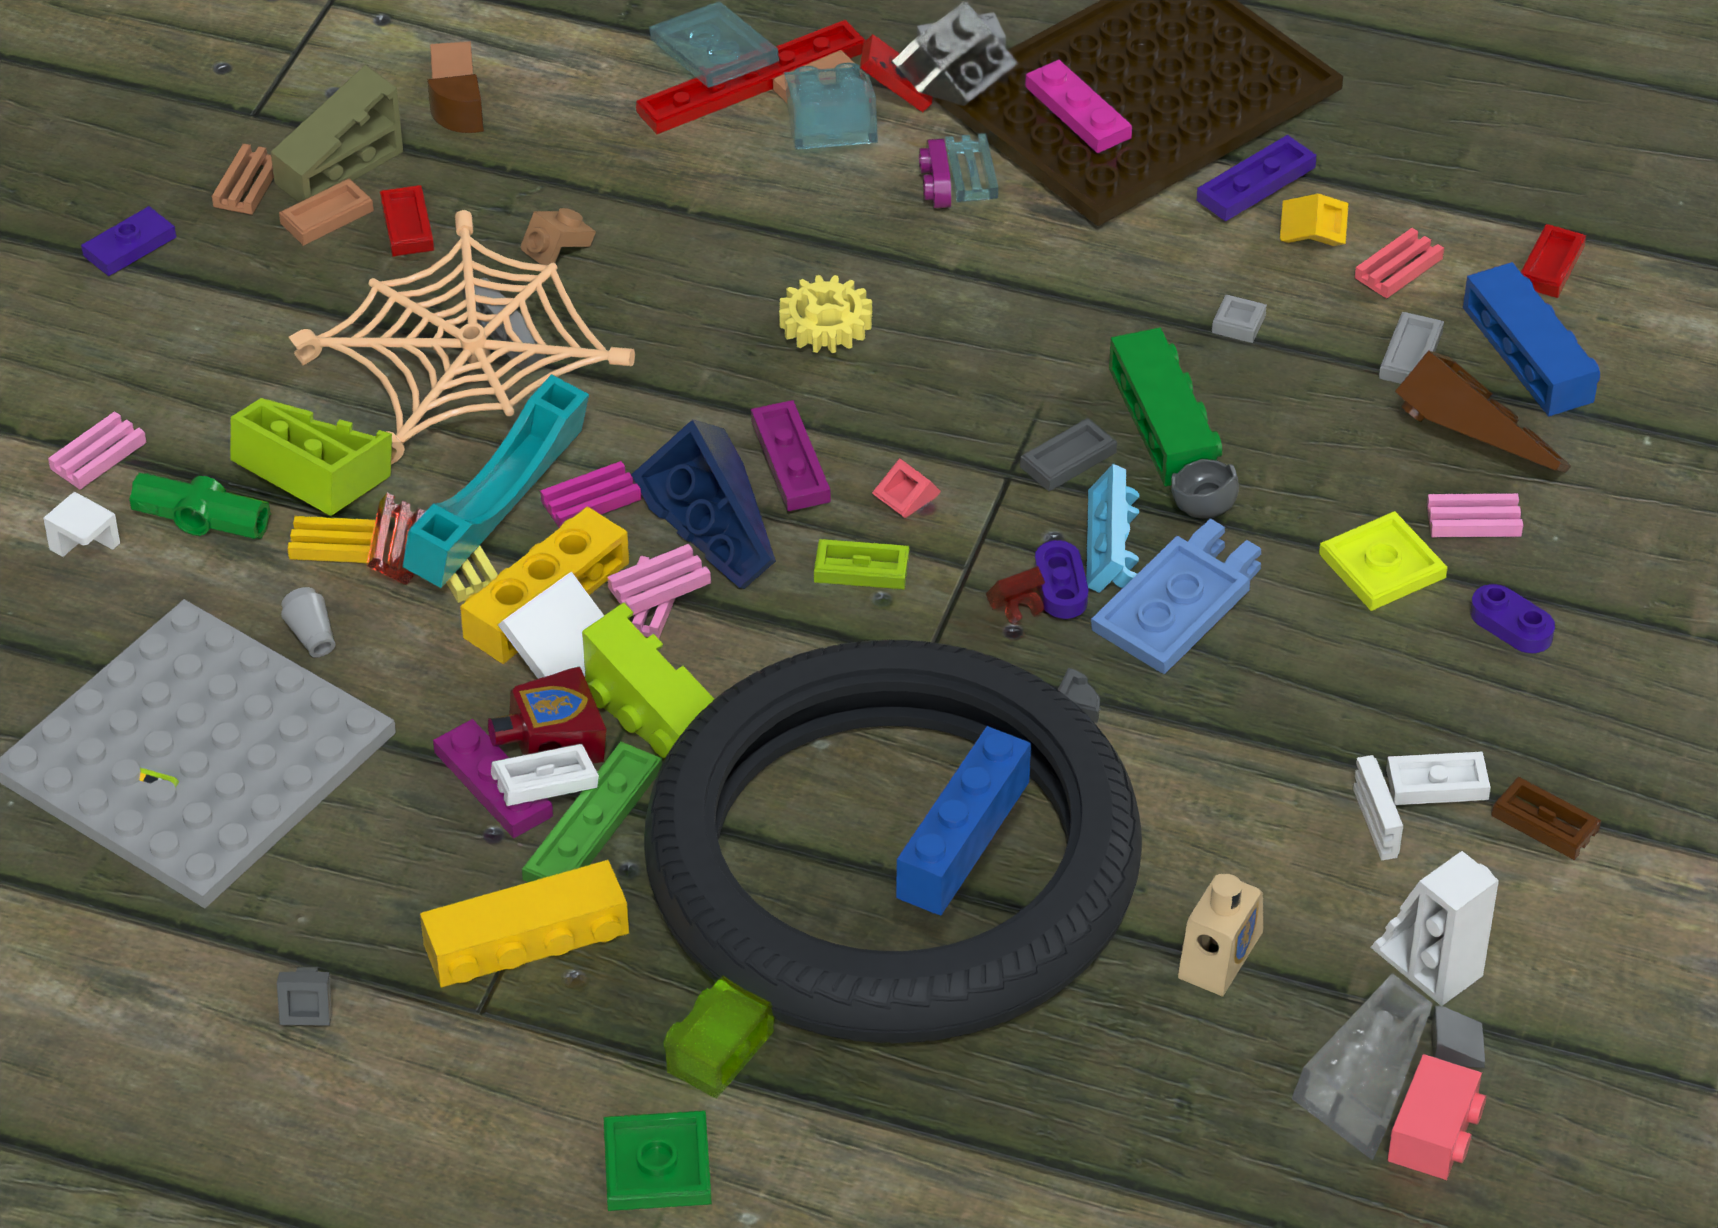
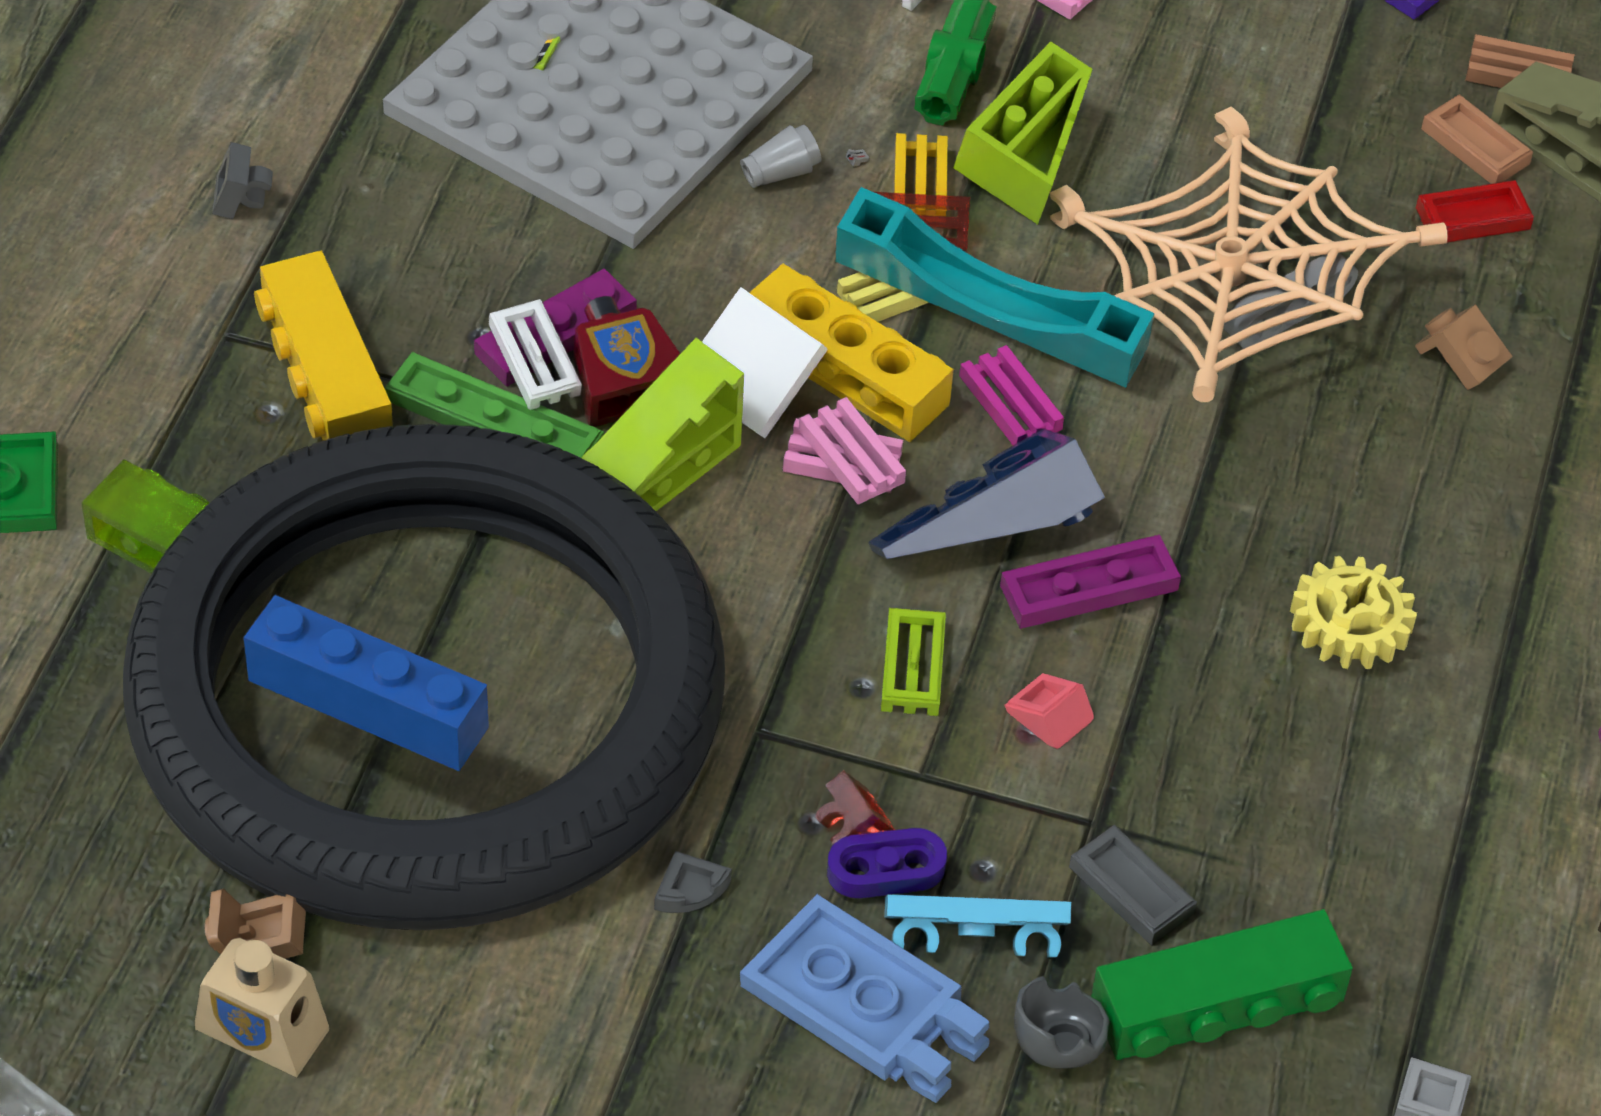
camera: 85 degrees right, 5 degrees up
none -> medium nougat bracket [205,889,306,959]
none -> light grey piece [846,149,870,167]

